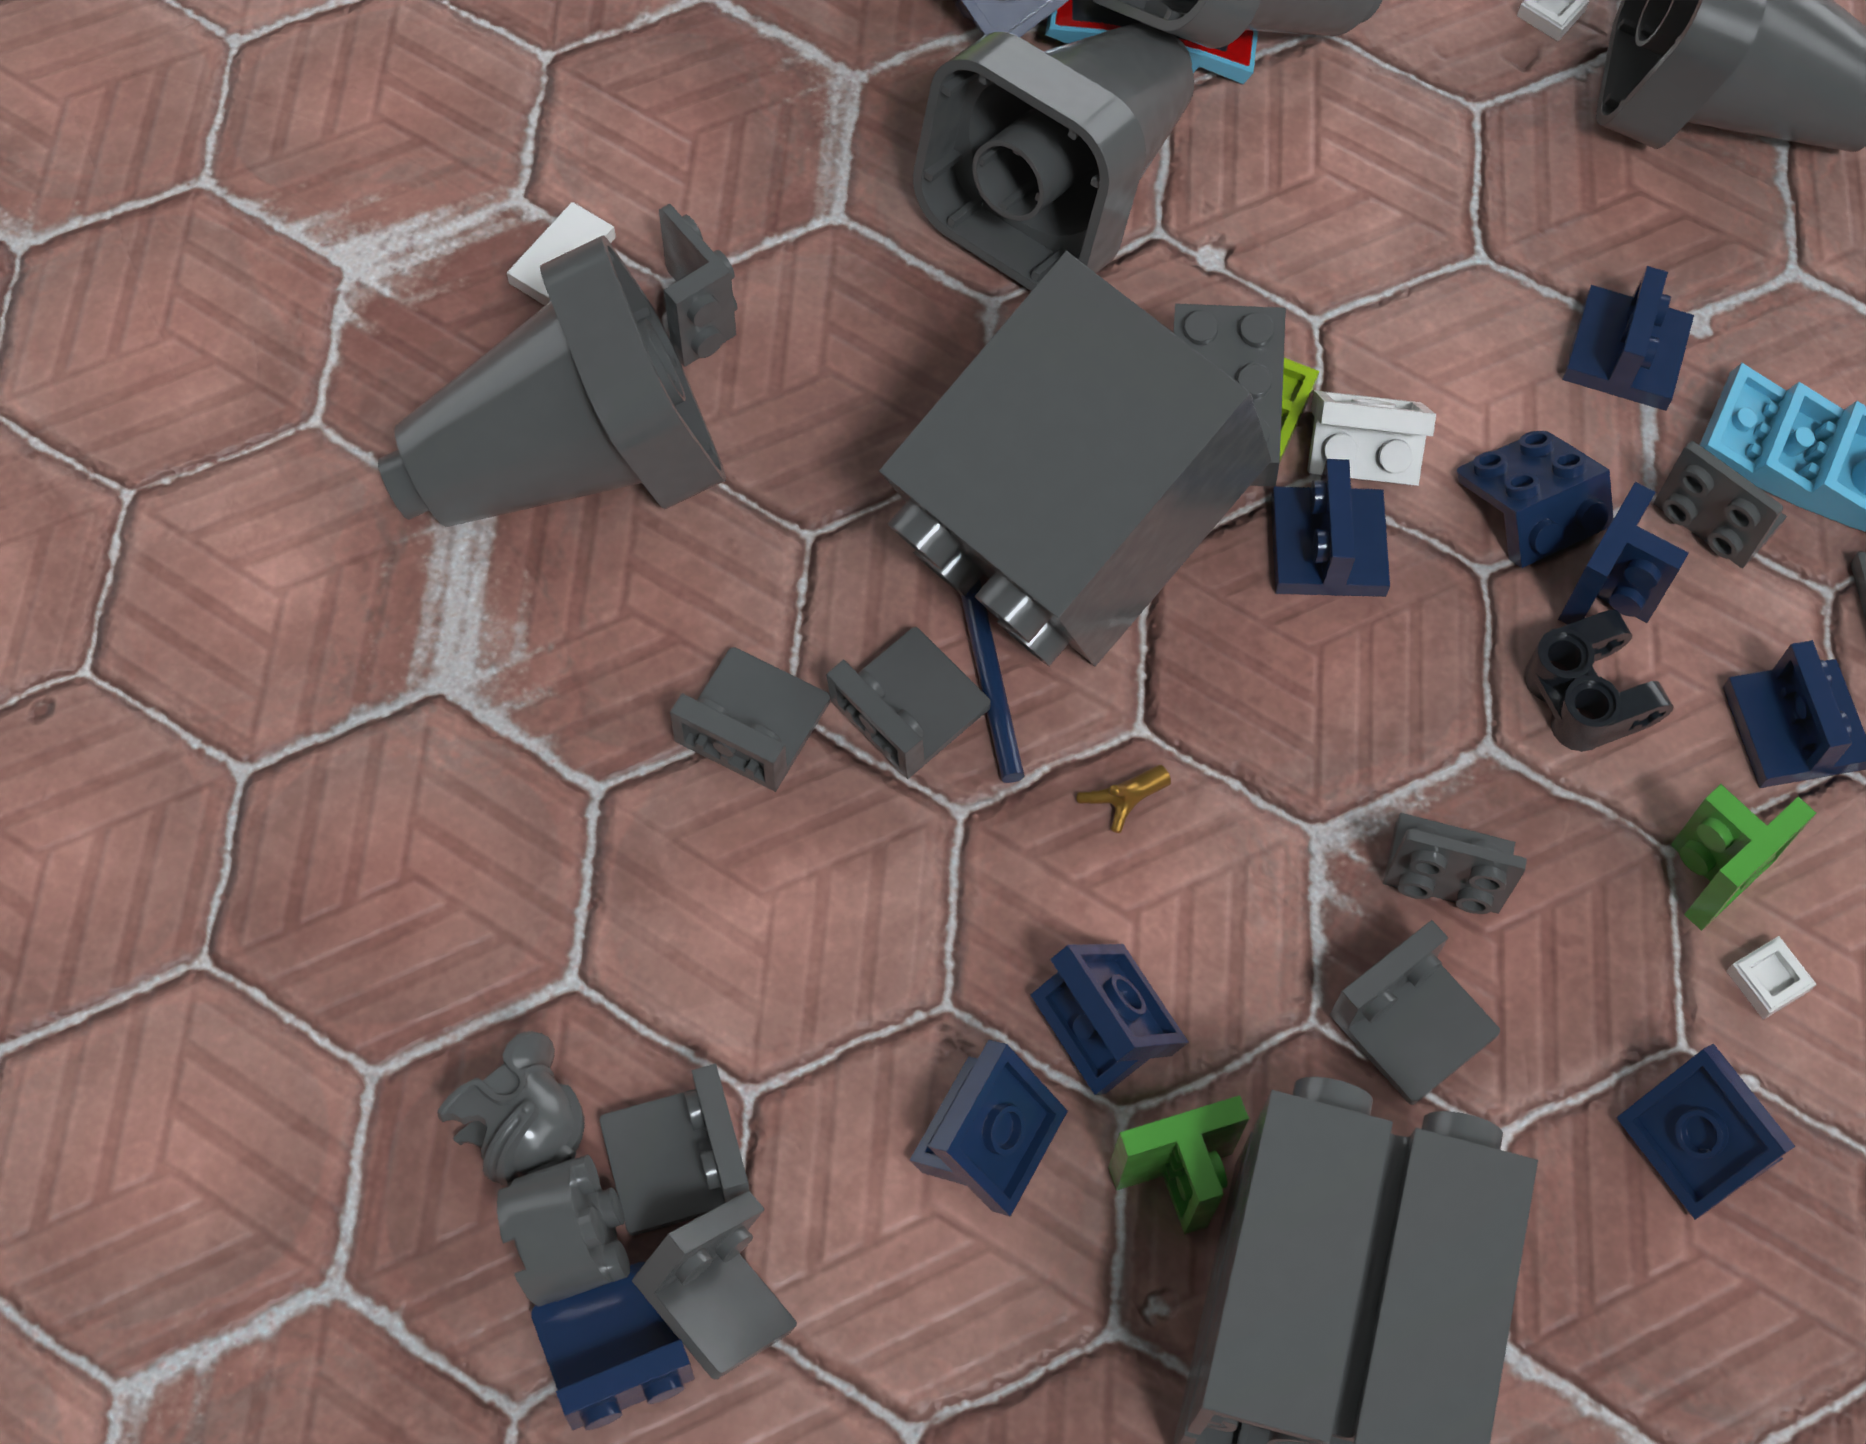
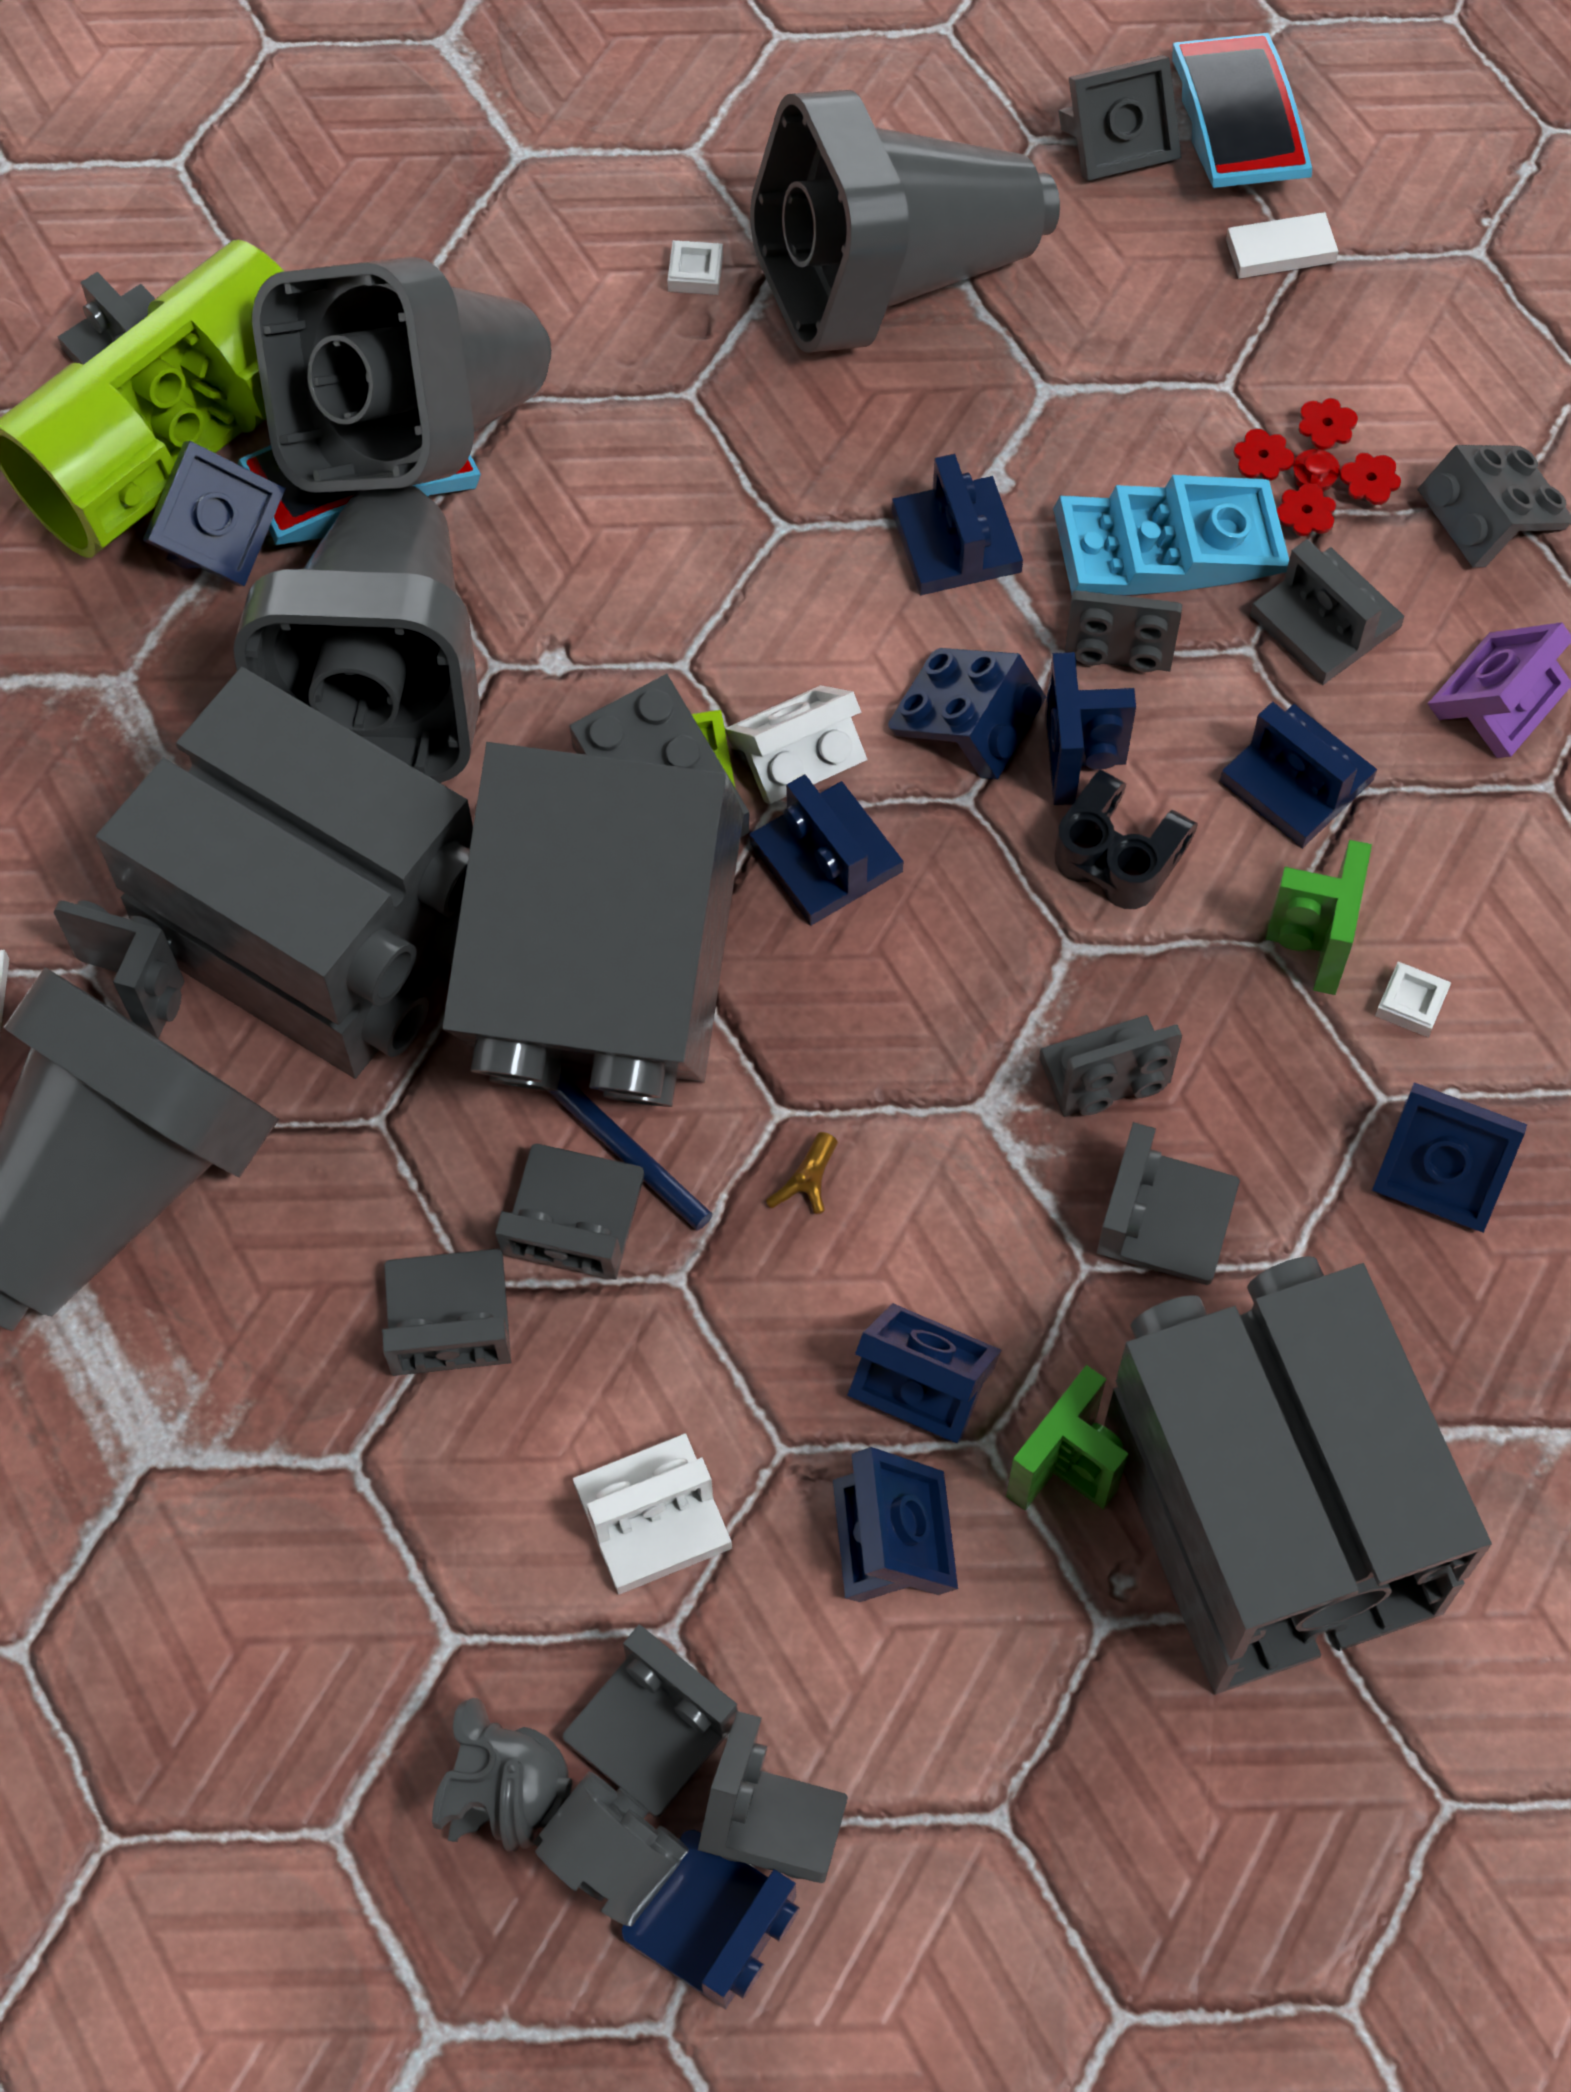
camera: 30 degrees left, 0 degrees up
none -> dark grey brick [95,666,473,1079]
none -> white bracket [573,1433,732,1595]

